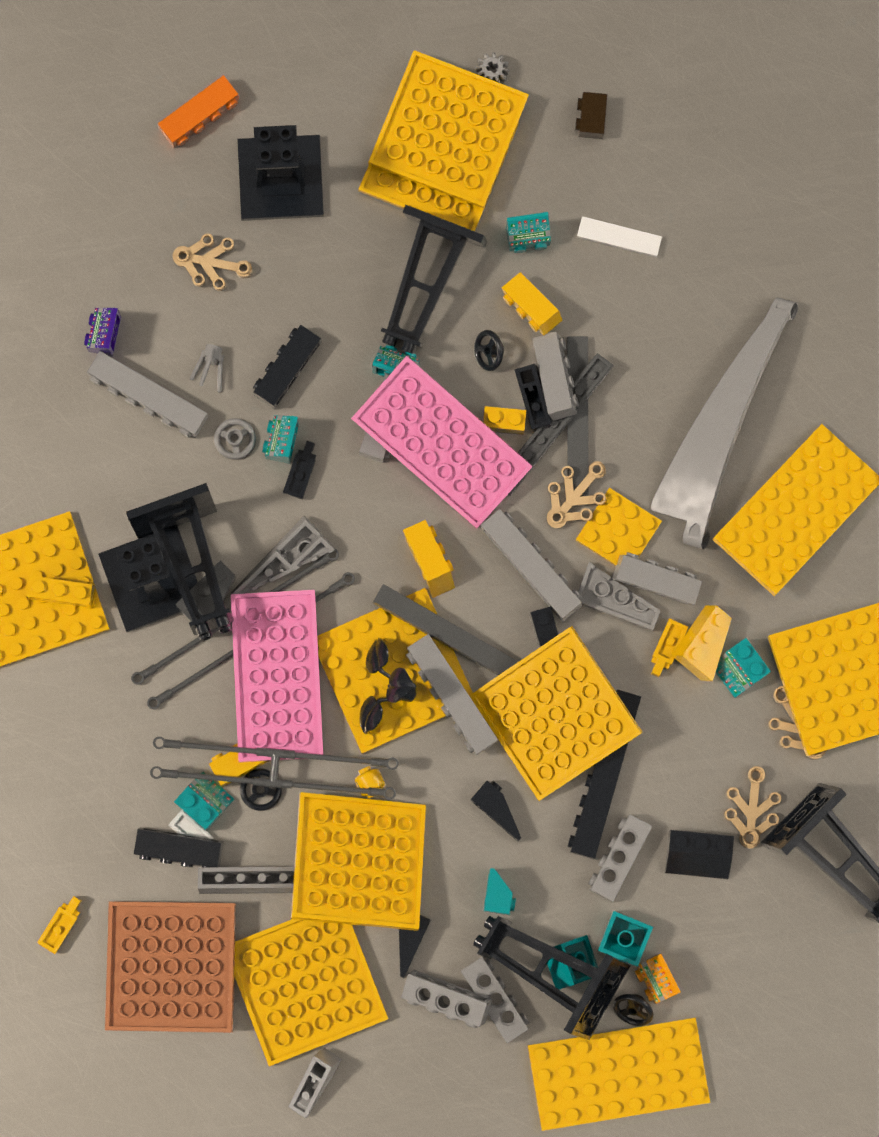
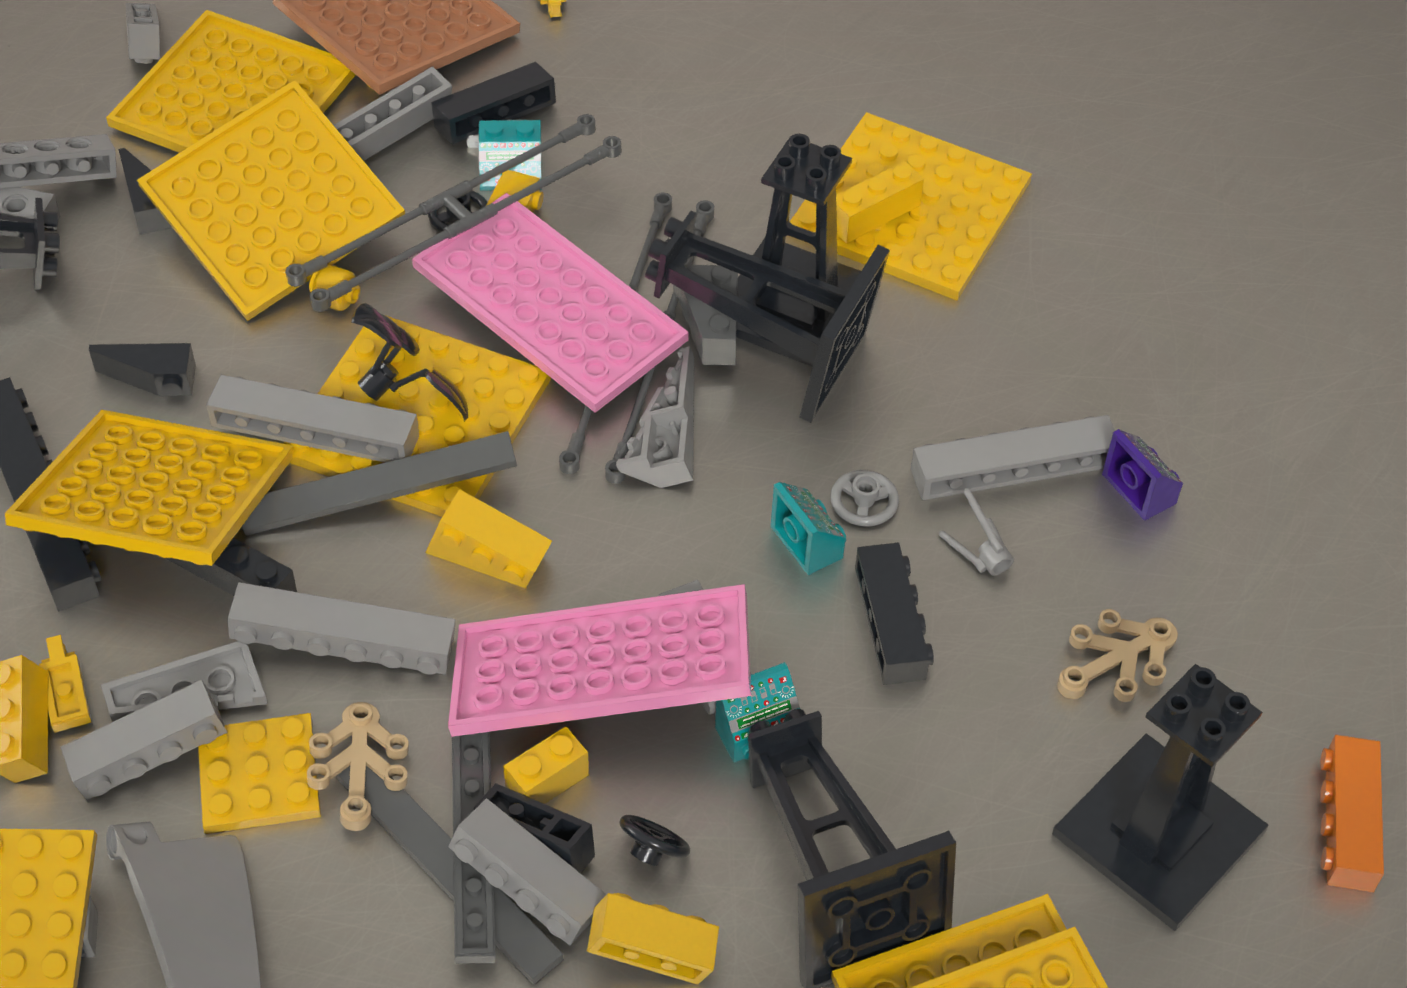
camera: 140 degrees right, 30 degrees down
black hinge [283,441,317,500] -> none
teal slope [483,868,516,915] -> none

